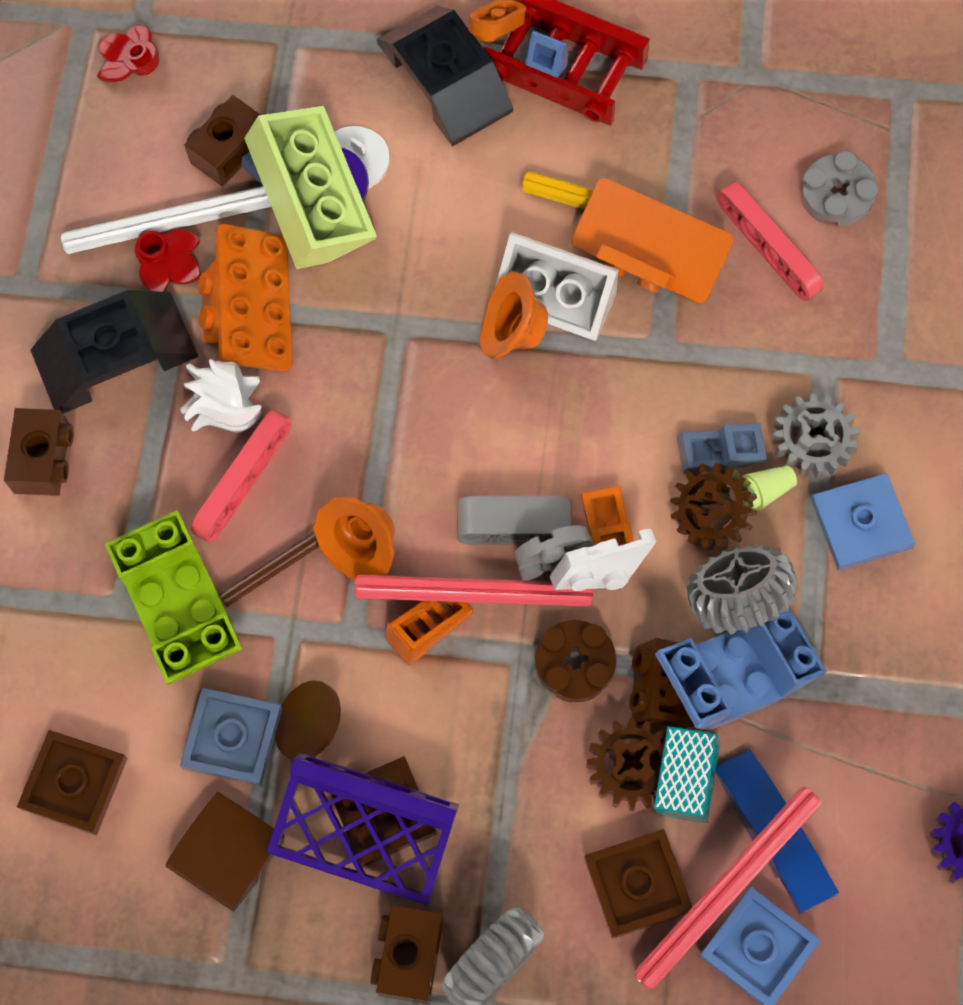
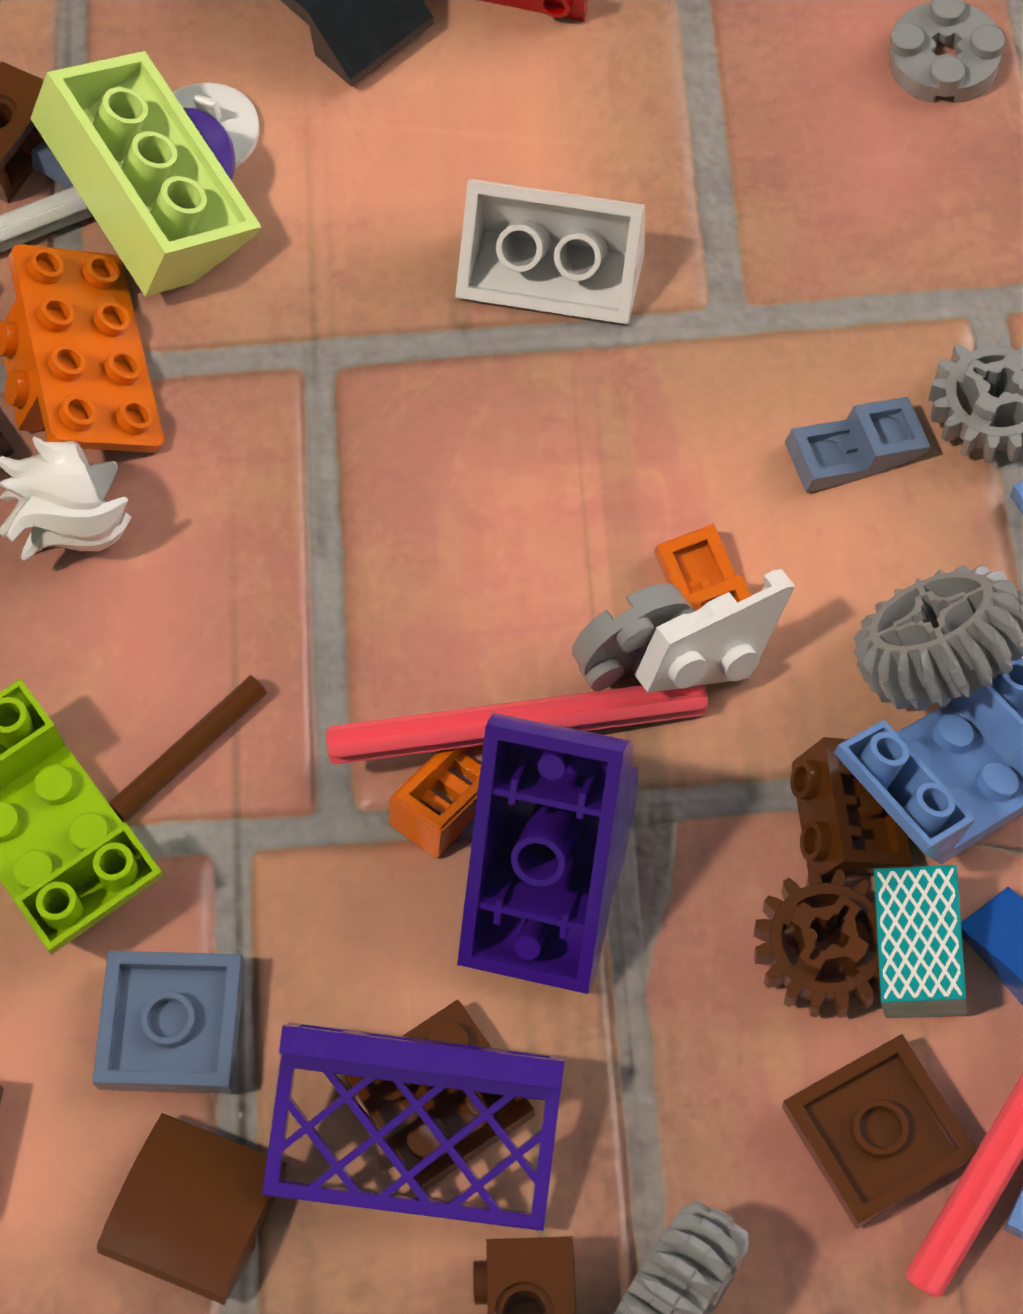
camera: 10 degrees left, 5 degrees down
coral beam [191,409,292,543] -> none
reddish brown piece [275,680,341,760] -> none
orange hat [313,497,395,581] -> none
light grey beam [457,496,572,545] -> none
orange hat [479,271,548,360] -> none
yellow axle [522,171,594,210] -> none
reddish brown plate [535,620,616,702] -> none
orange bracket [572,178,734,304] -> none
reddish brown gear [670,463,758,550] -> none
coral beam [717,182,824,301] -> none
yellowish green cone [742,465,797,511] -> none
none -> dark purple brick [457,713,638,994]

